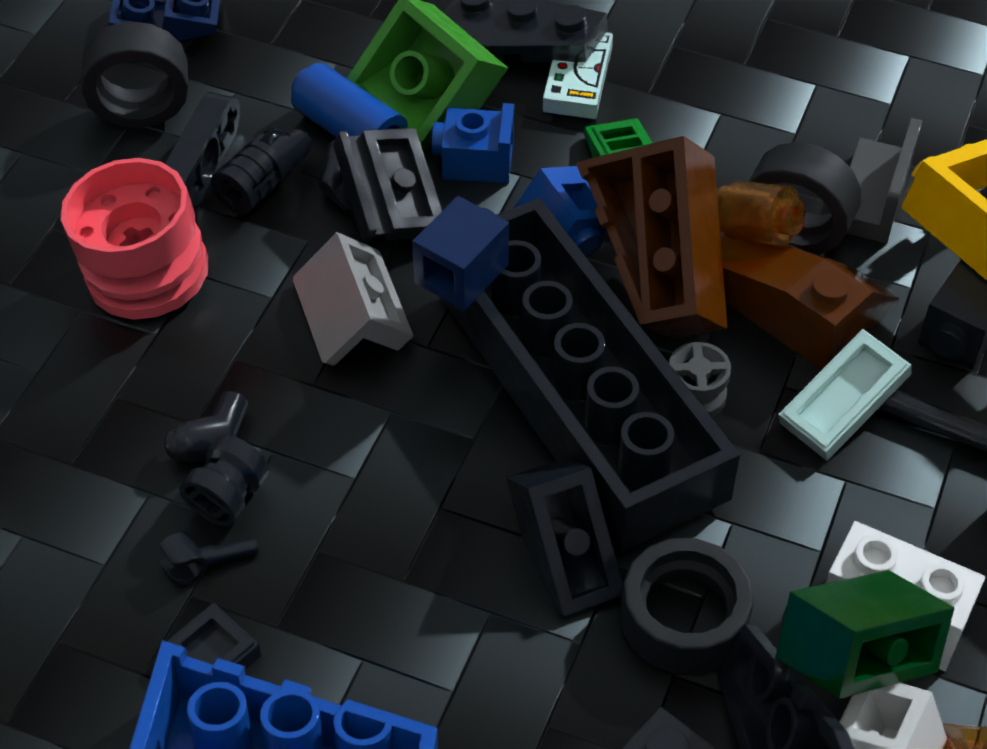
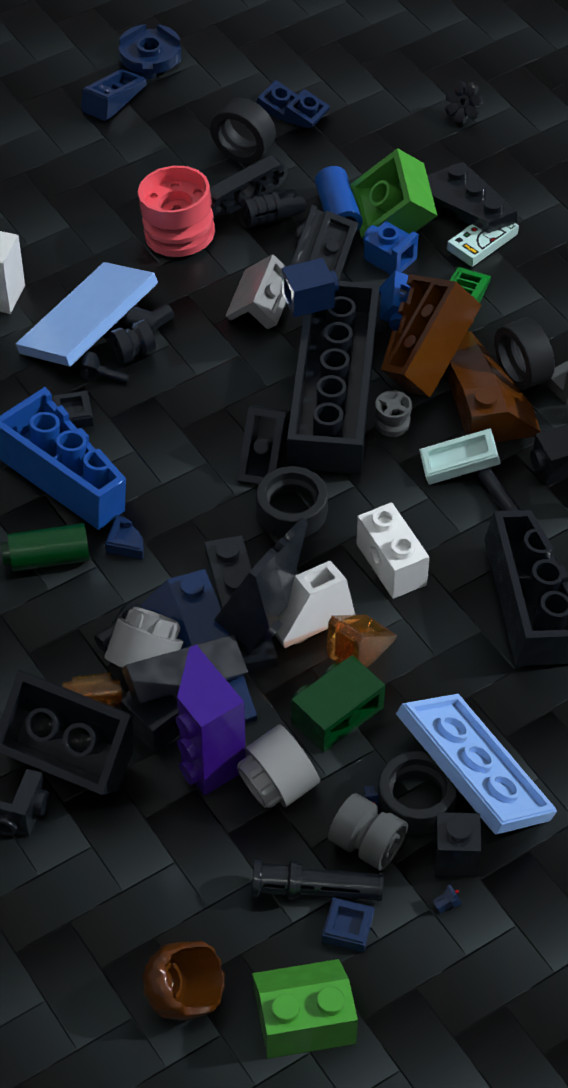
camera: 35 degrees right, 0 degrees up
clear orange brick [717,180,805,246] -> none
dark green brick [775,570,955,699] -> none
none -> light blue tile [15,262,158,366]

